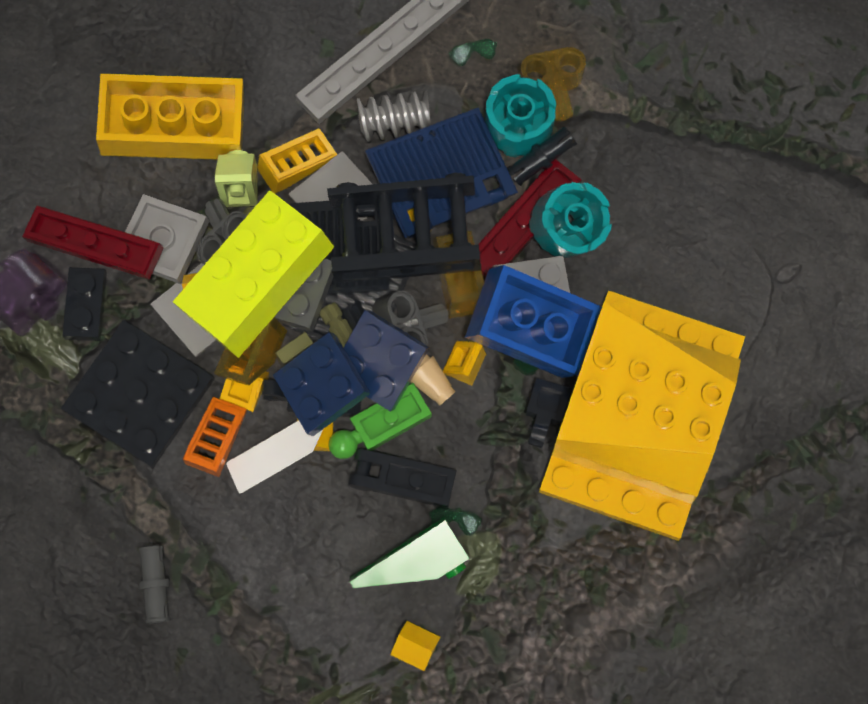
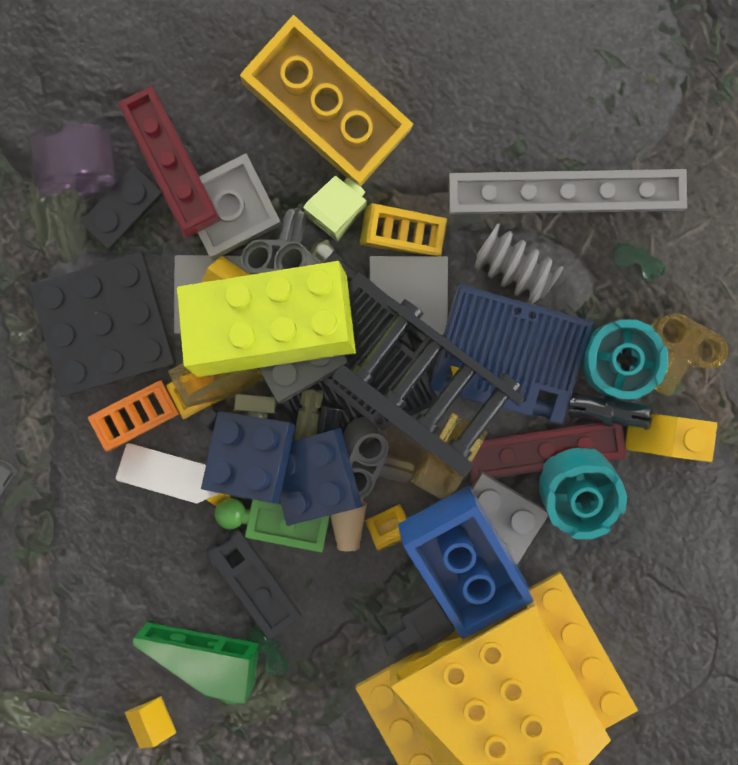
camera: 40 degrees right, 15 degrees up
none -> yellow slope [624,414,718,462]

